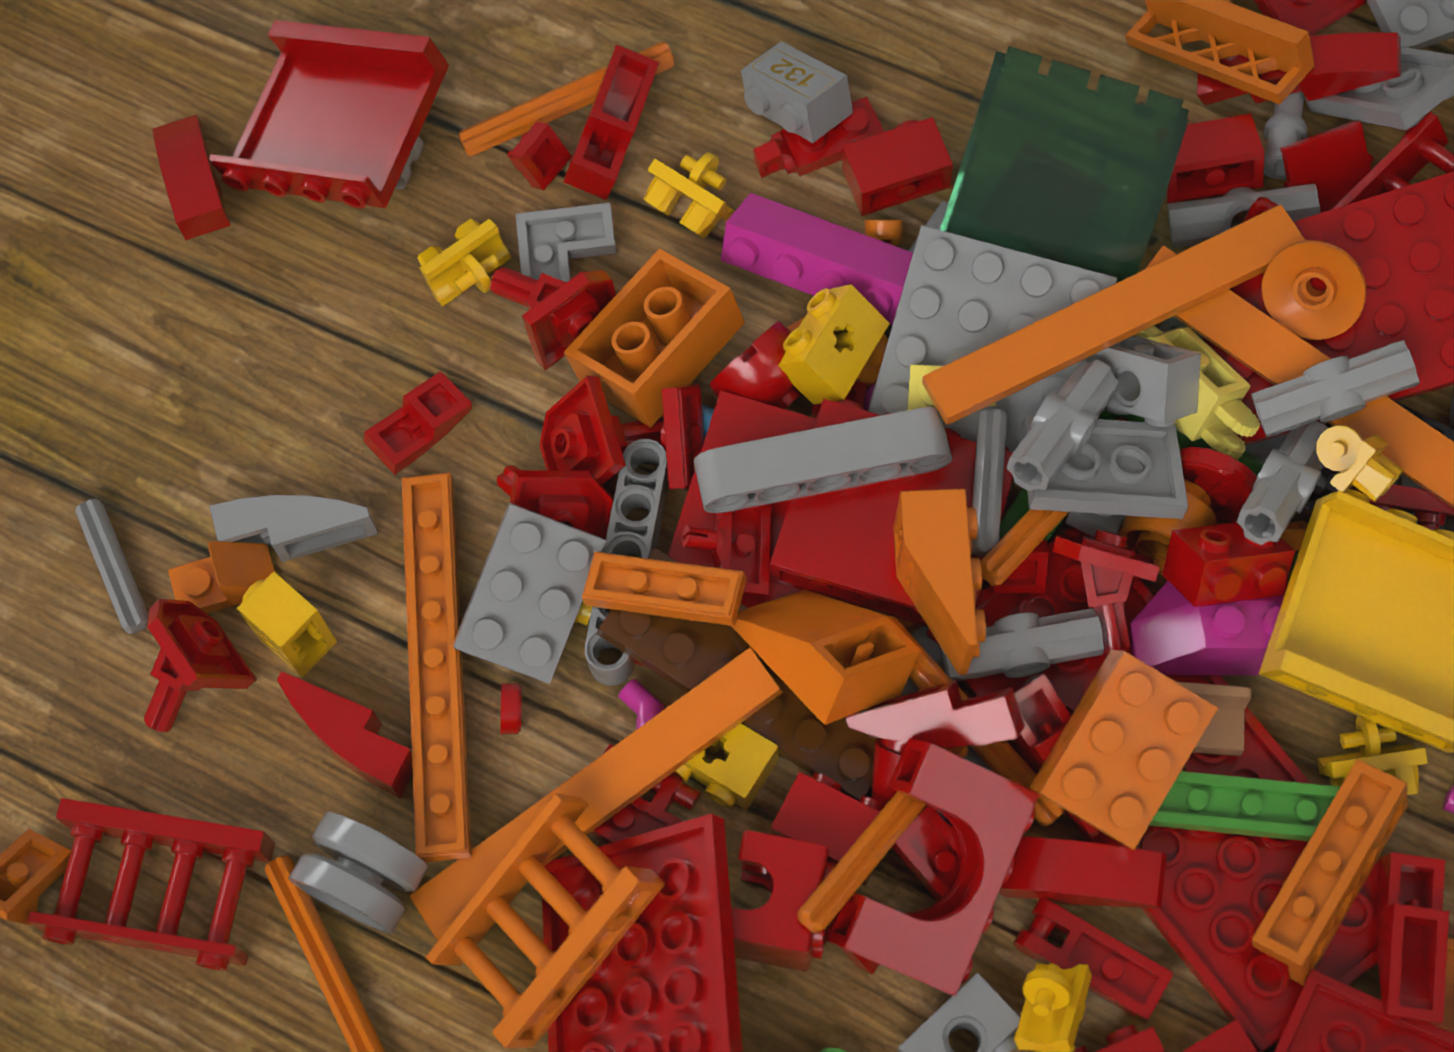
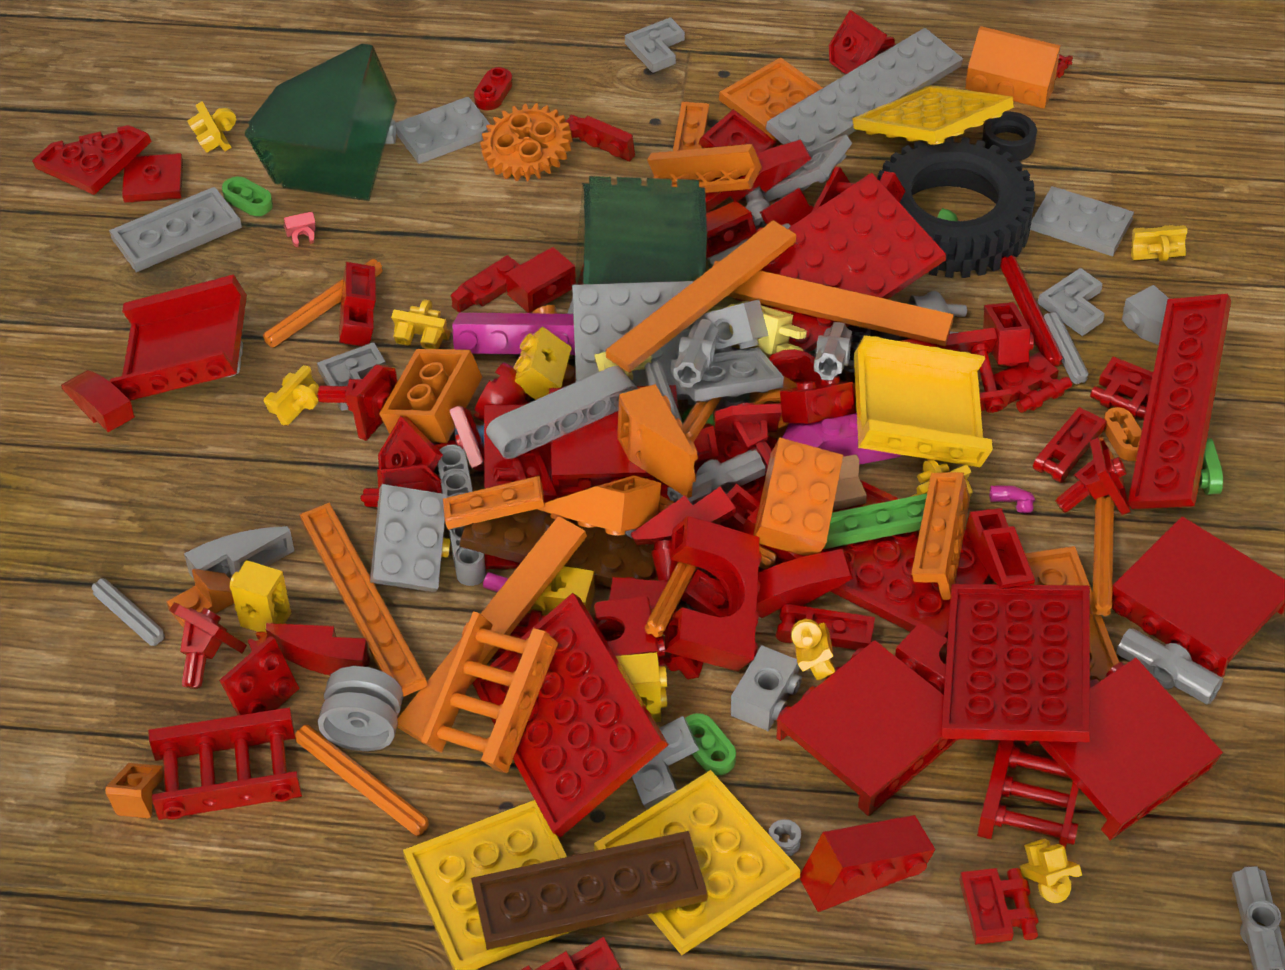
camera: 25 degrees left, 20 degrees down
red slope [364,371,472,475] -> none
red tile [500,683,522,735] -> none
red tile [506,121,572,191] -> none
light grey brick [741,41,853,143] -> none
light grey piece [1251,340,1419,438] -> none
orange dish [1262,240,1367,340] -> none
yellow hips [1316,425,1404,501] -> none
none -> red plate [219,631,300,715]
none -> yellow brick [616,652,667,722]

